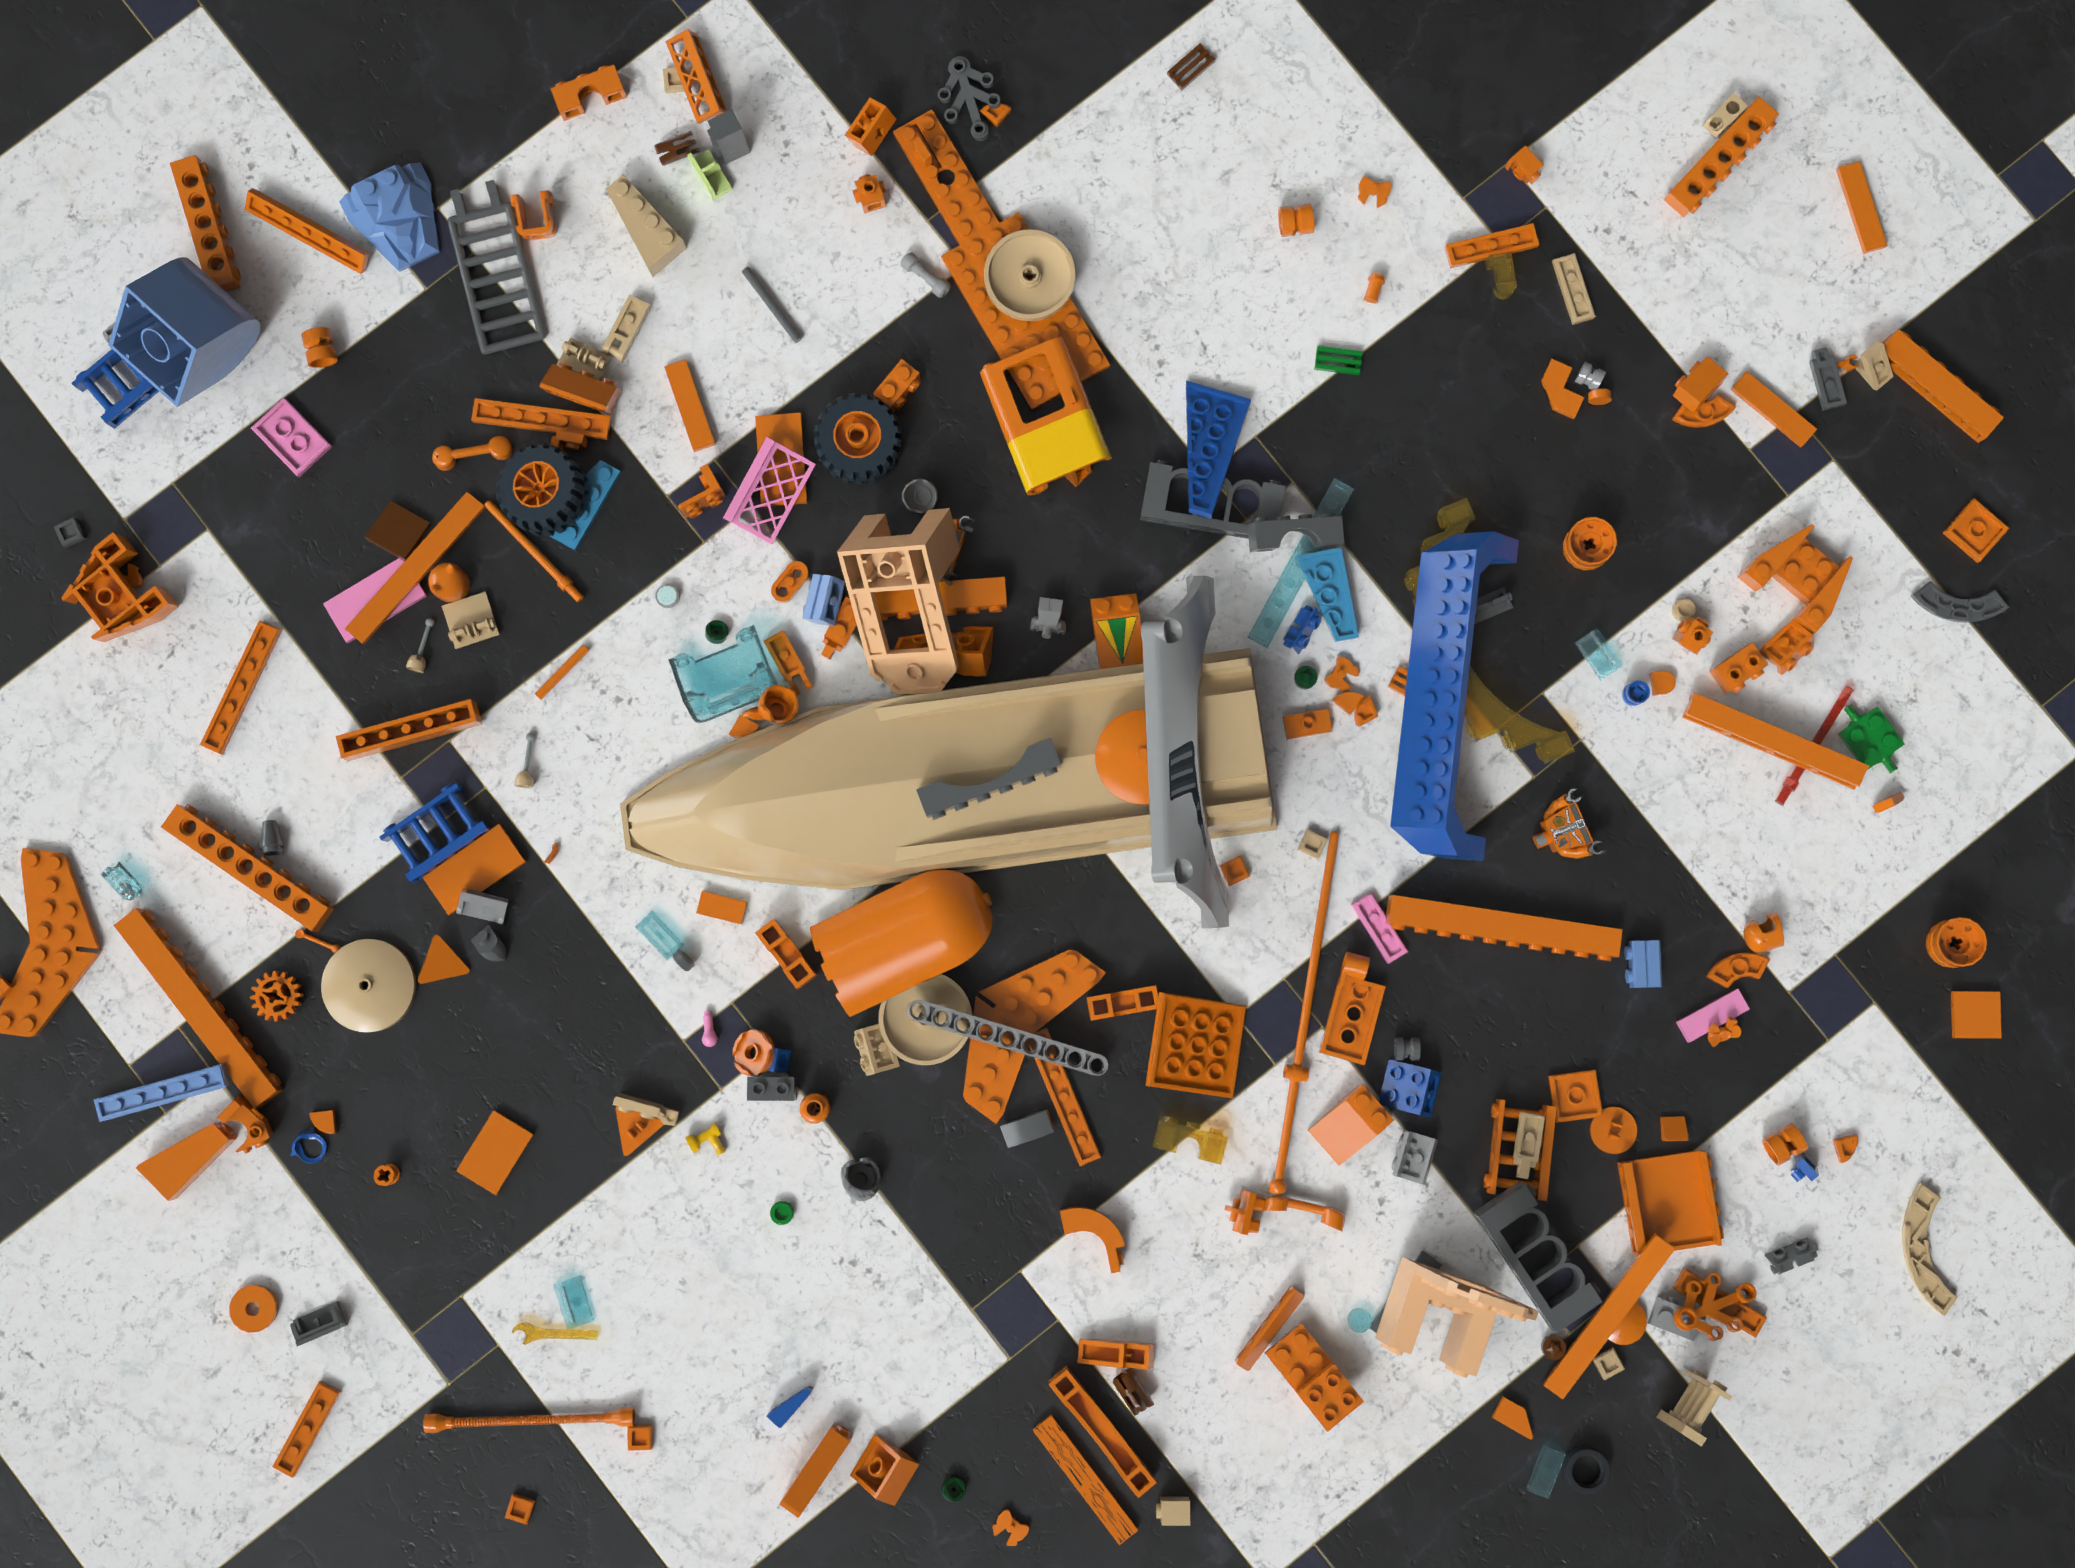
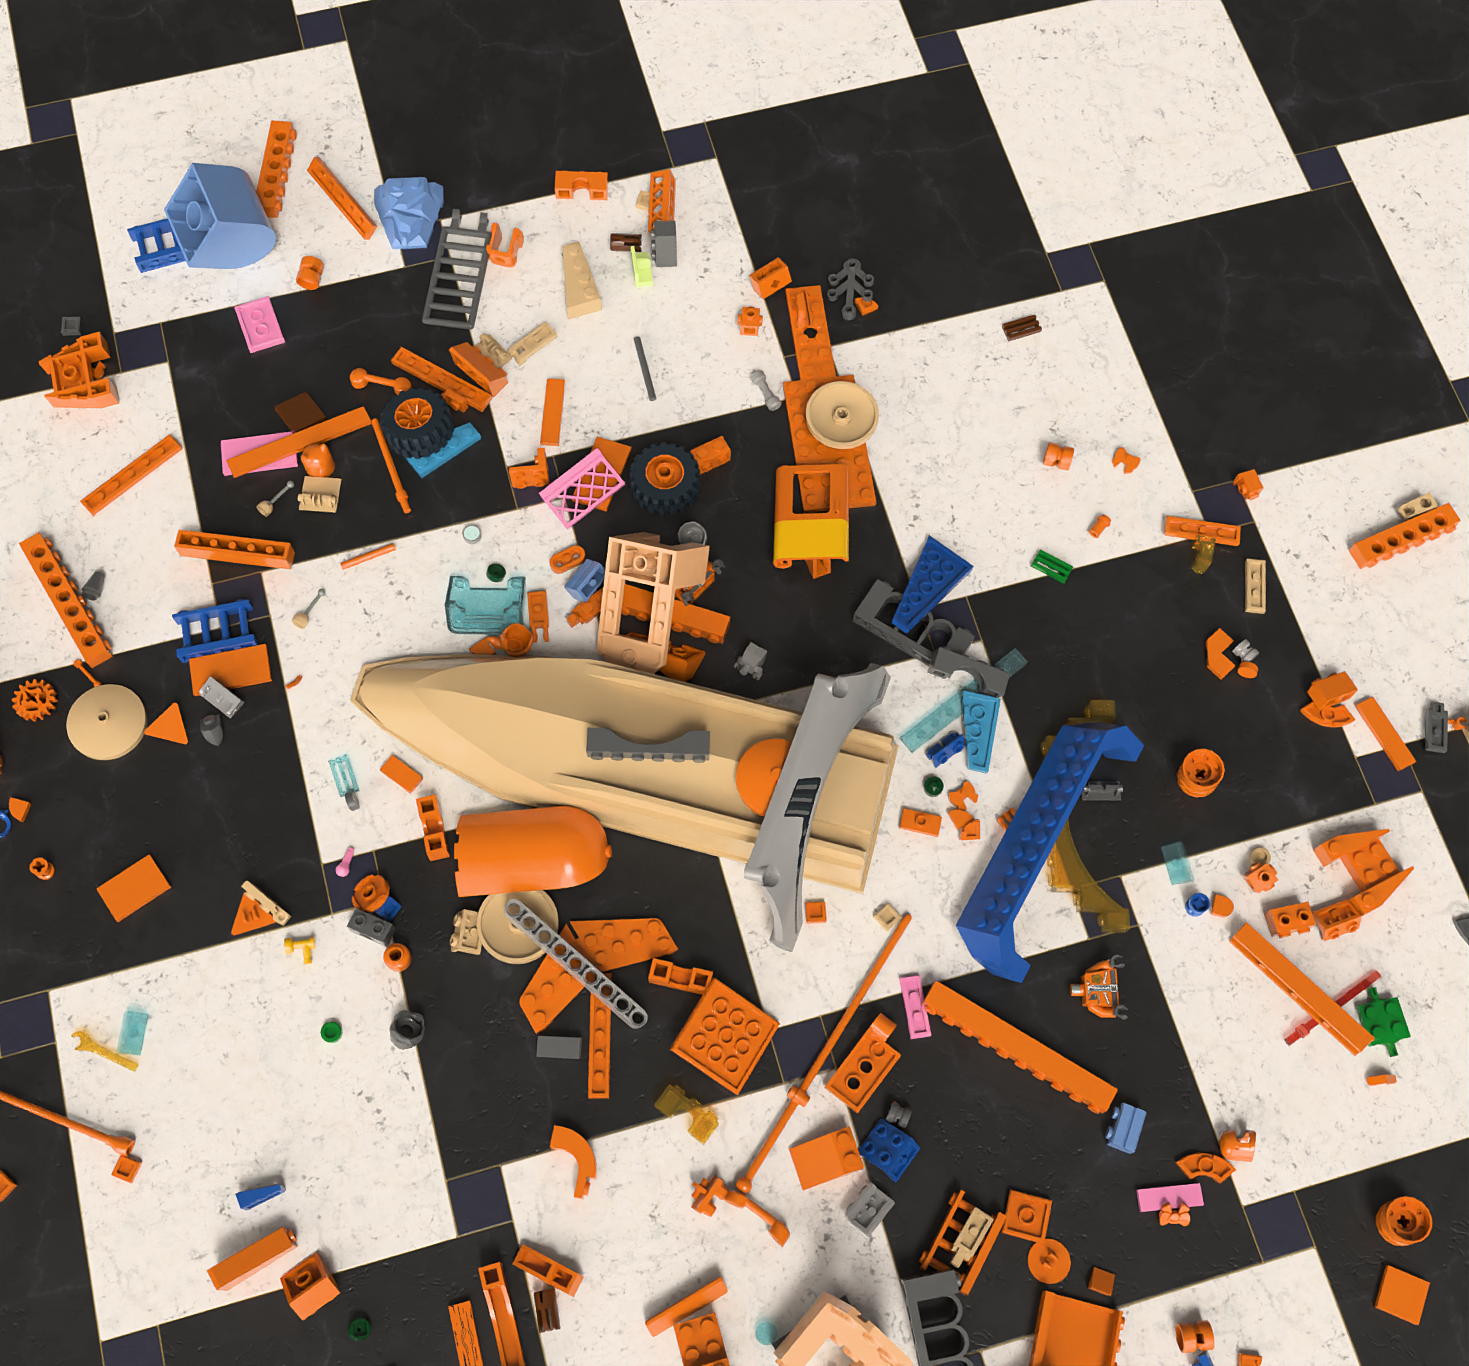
camera: 20 degrees right, 15 degrees down
orange slope [1090,593,1143,670] -> none

